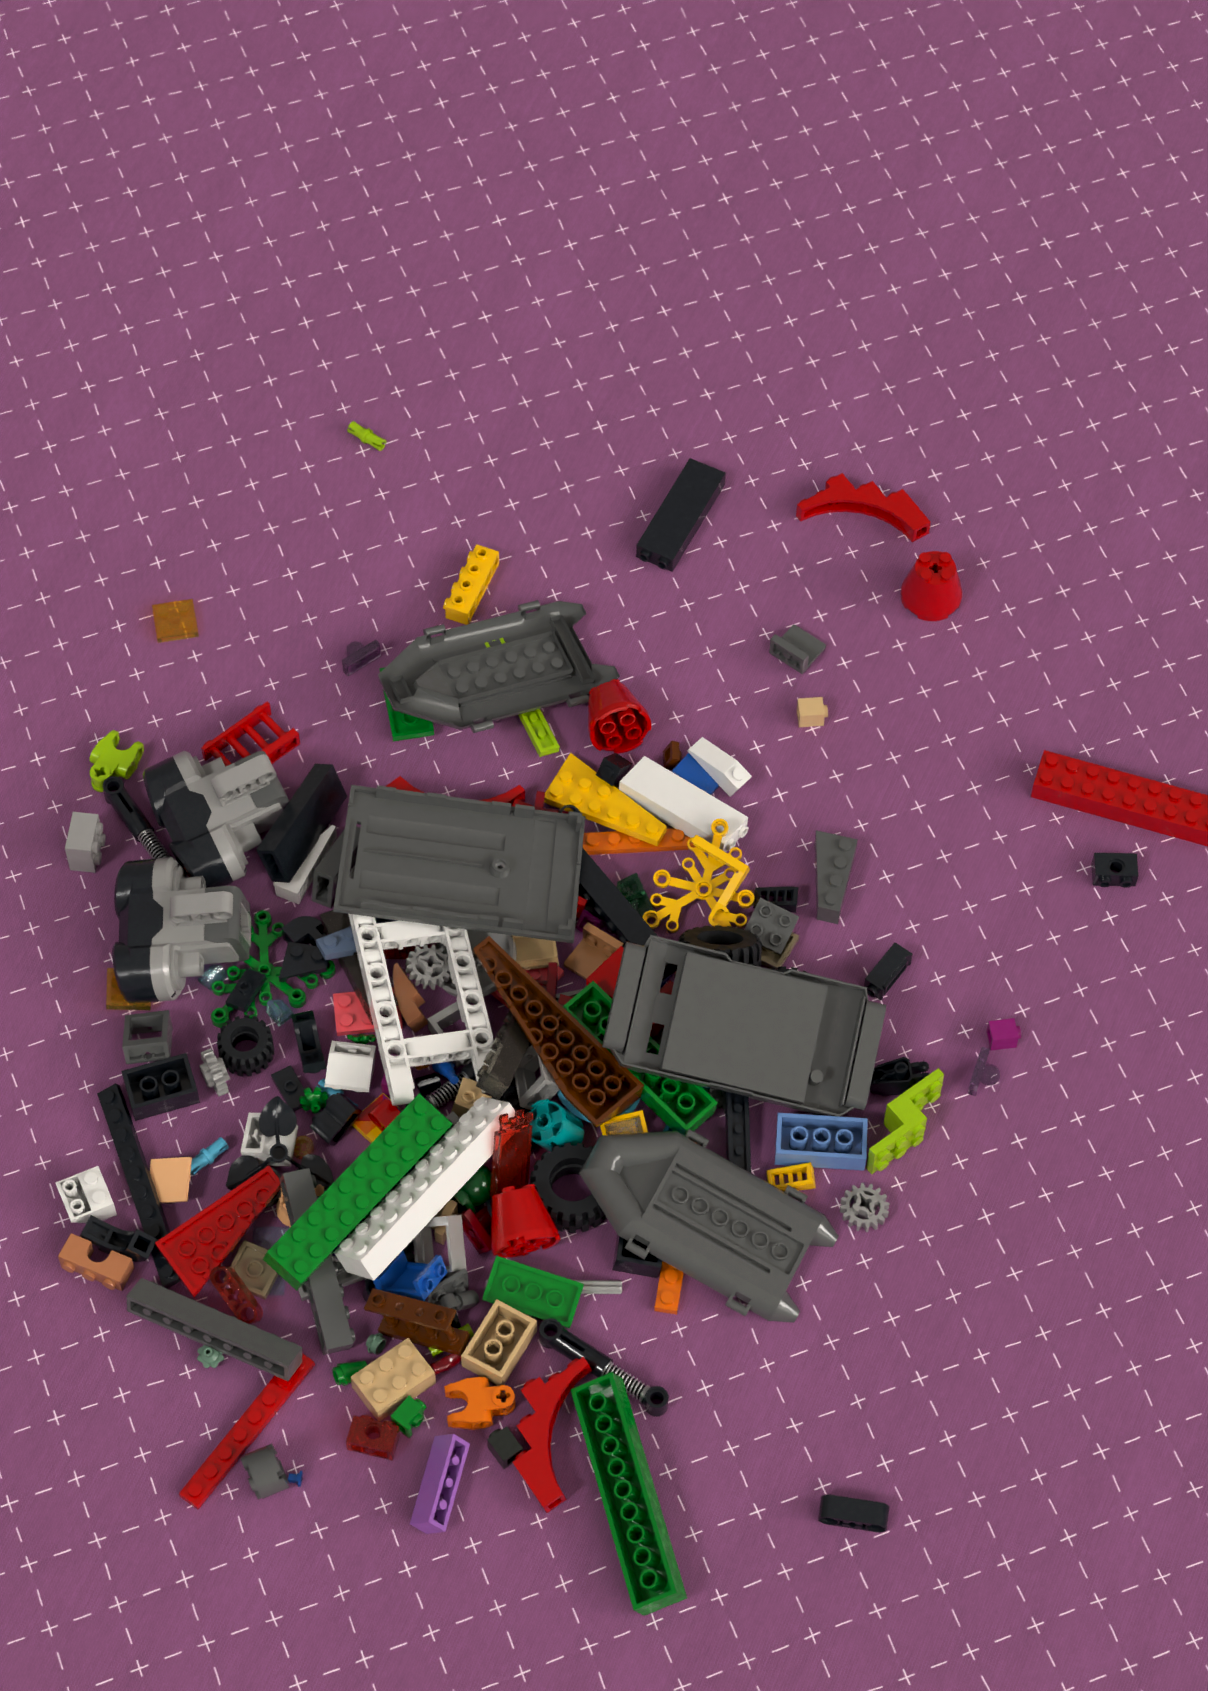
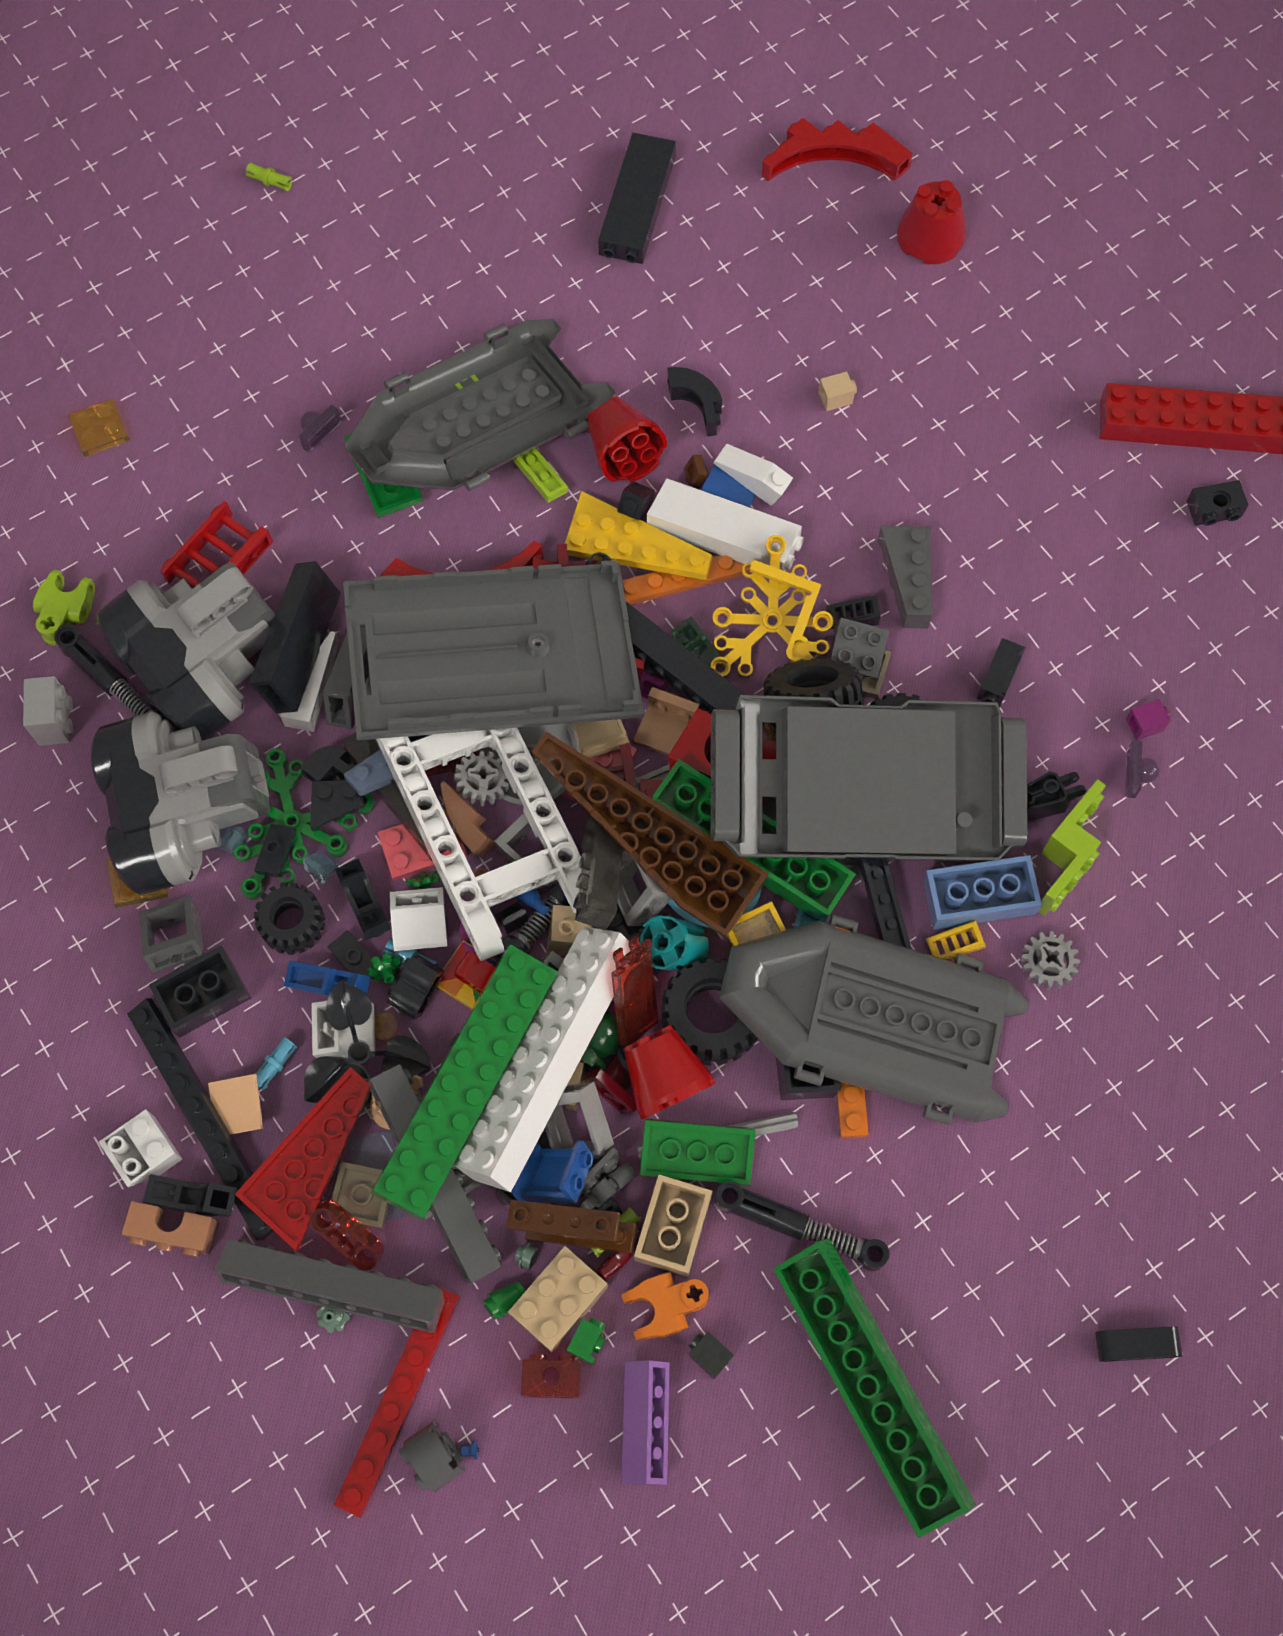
camera: 10 degrees left, 10 degrees up
light grey gear [199,1048,230,1097] -> none
yellow brick [443,544,499,625] -> none
red arch [512,1357,592,1513] -> none
dark grey bracket [769,625,826,674] -> none
none -> blue slope [284,960,370,996]
none -> black arch [667,367,722,437]

